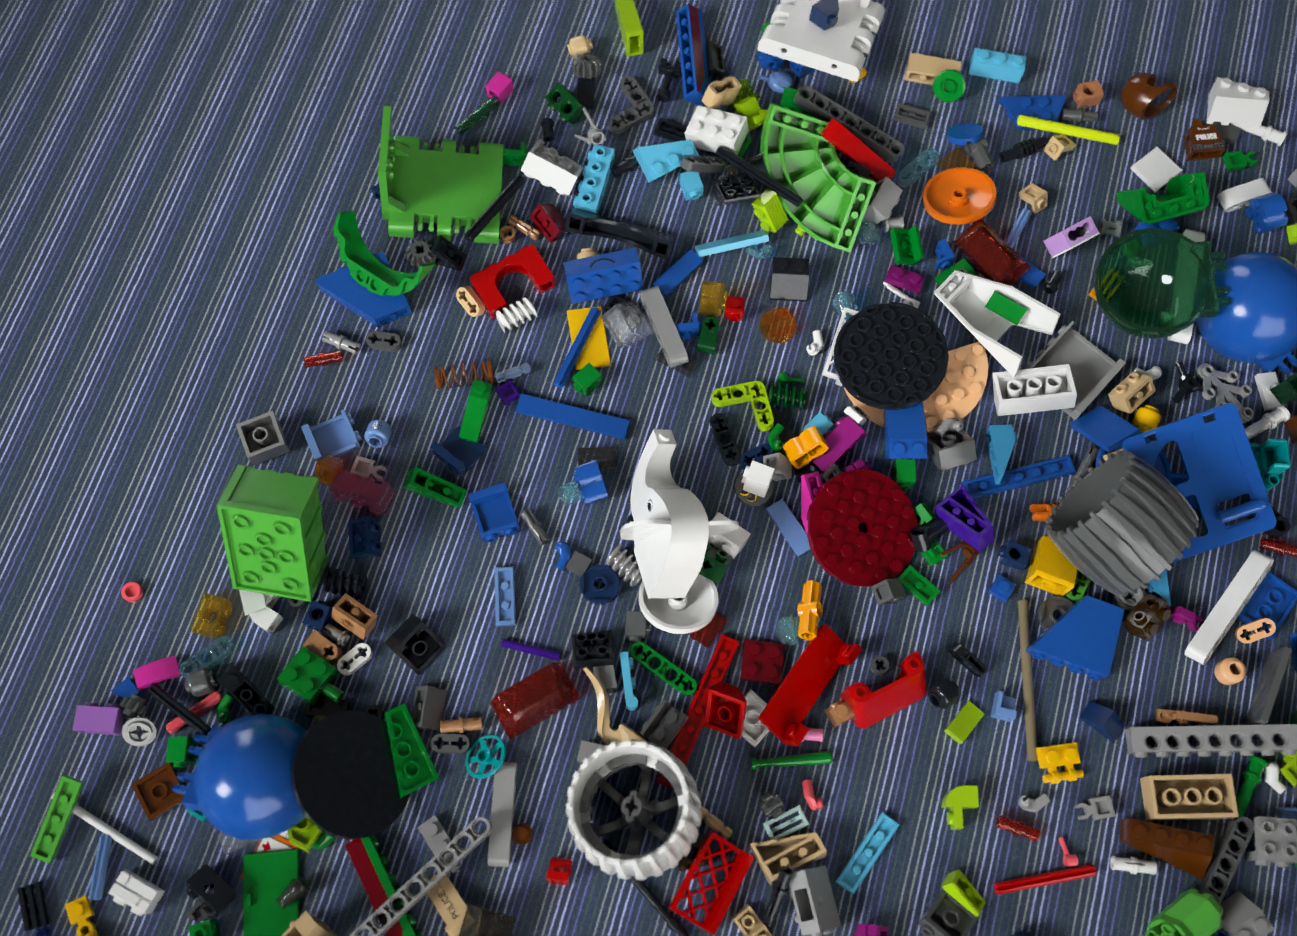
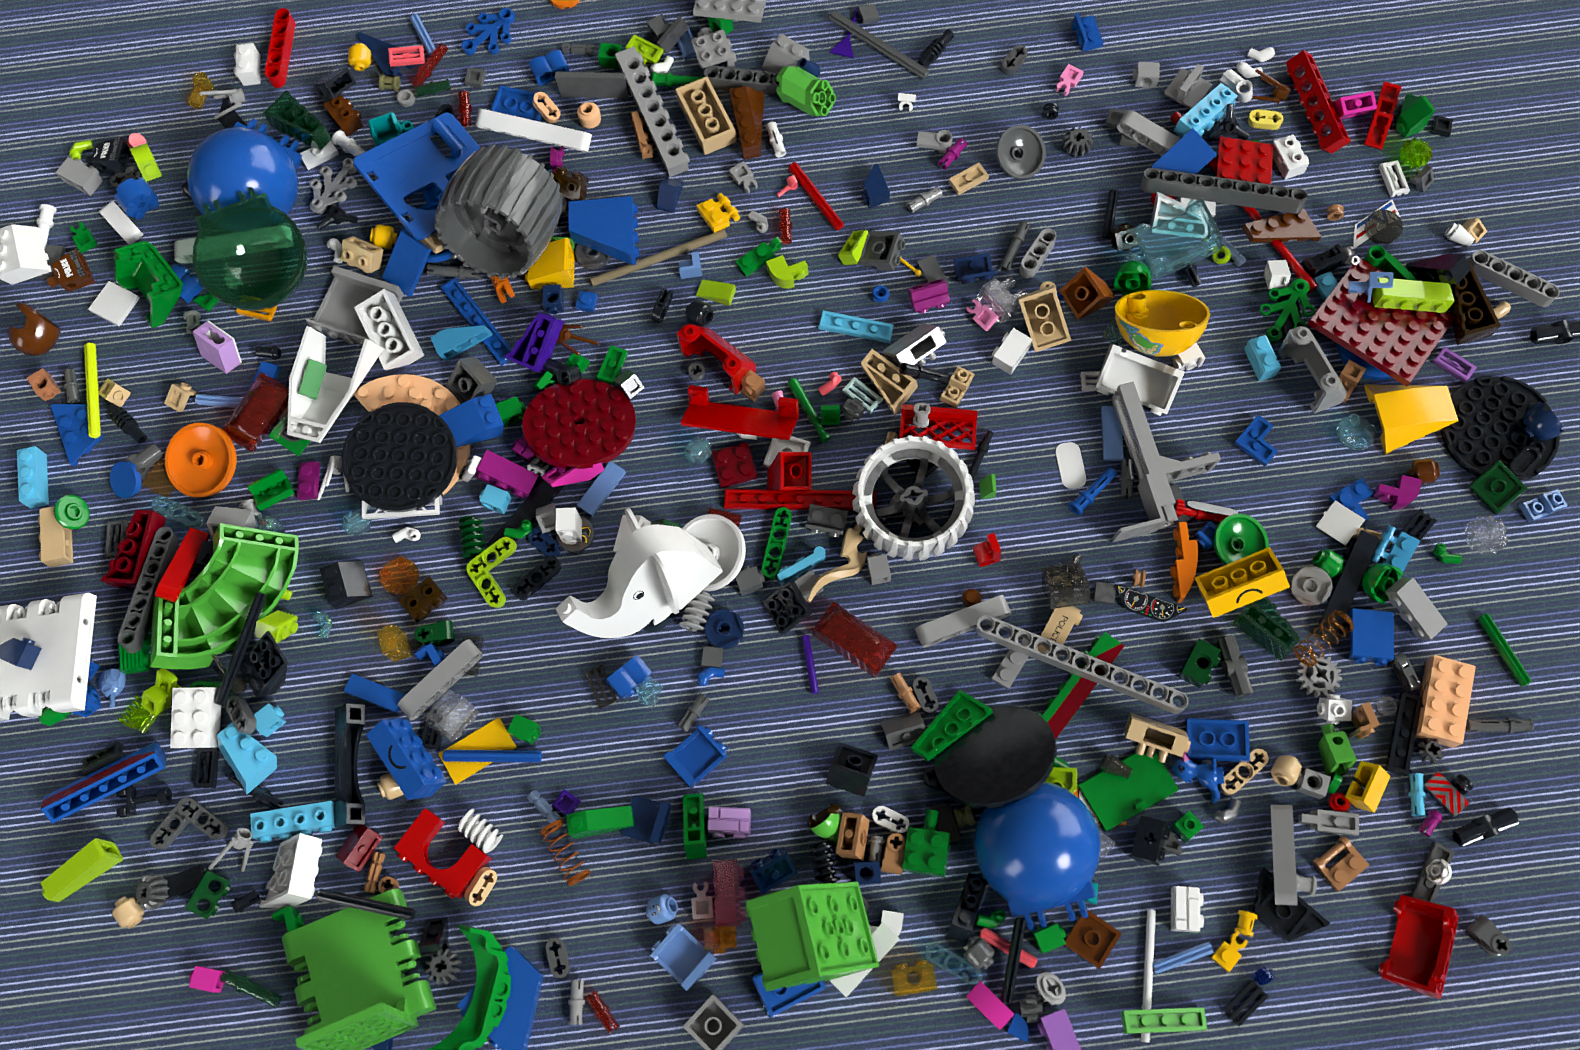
camera: 105 degrees left, 0 degrees up
teal wheel [465,735,506,780] -> none
medium blue tile [494,566,516,627] -> none
blue tile [516,394,630,440] -> none
medium azure tile [695,230,769,257] -> none
tan brick [702,77,742,109] -> none
red bracket [725,296,745,322] -> none
green hand [777,372,804,386] -> none
light orange brick [783,426,829,469] -> none
light orange piece [797,580,823,641] -> none
blue bracket [934,239,955,271] -> none
light grey arm [935,418,964,437] -> none
none -> dark red wedge [101,510,166,589]
none -> dark brown brick [398,576,448,622]
none -> lavender brick [708,807,751,839]
none -> green plate [735,237,782,277]
none -> hat [807,803,842,845]
none -> green tile [821,404,840,425]
none -> blue plate [872,285,890,303]
none -> light grey bush [913,402,931,428]
none -> bright green slope [979,474,997,499]

